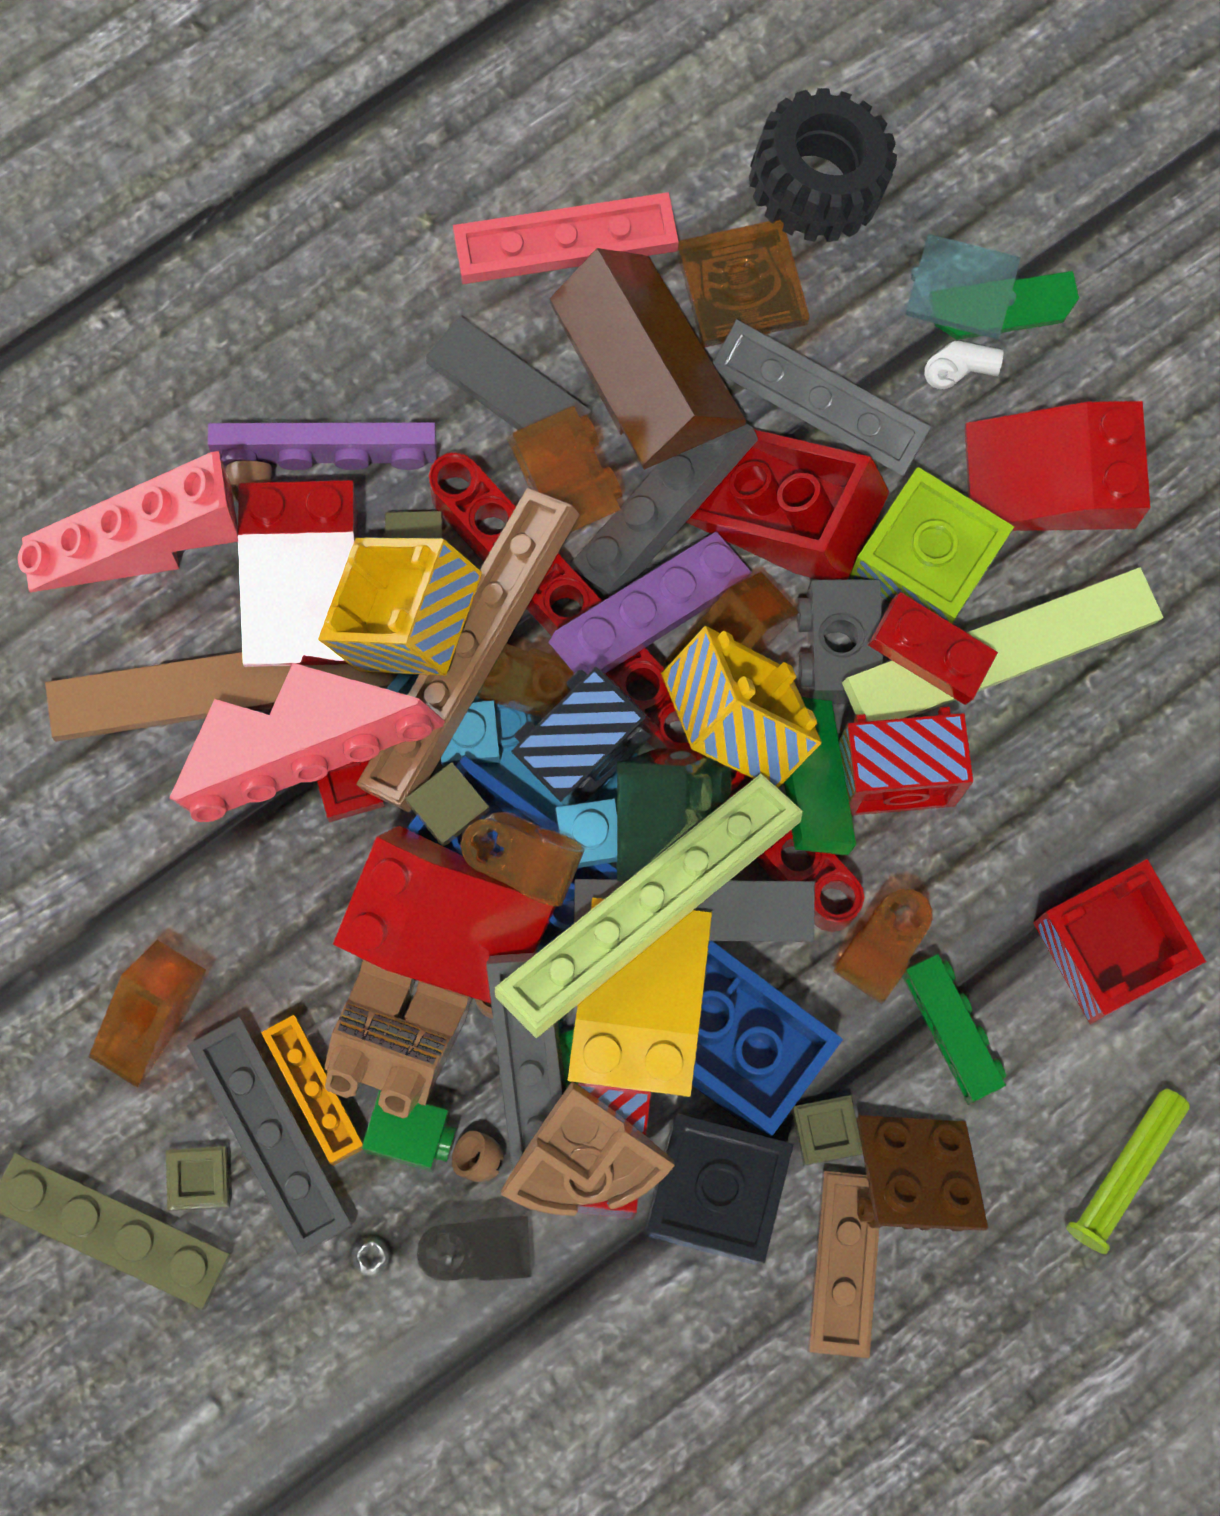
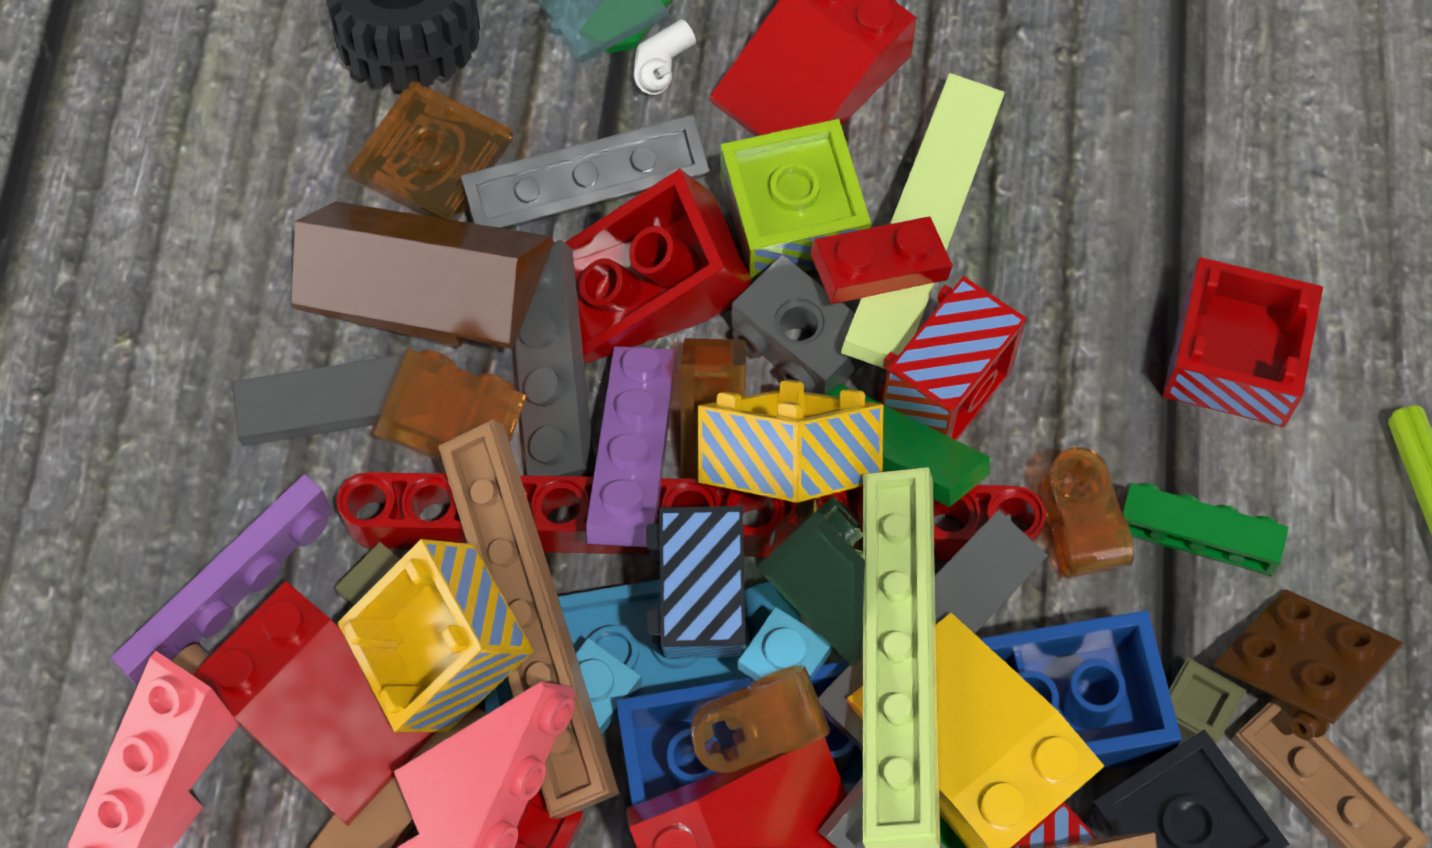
camera: 40 degrees left, 10 degrees down
olive tile [405,762,489,847] -> none
coral plate [453,192,679,284] -> none
clear orange slope [476,643,575,718] -> none

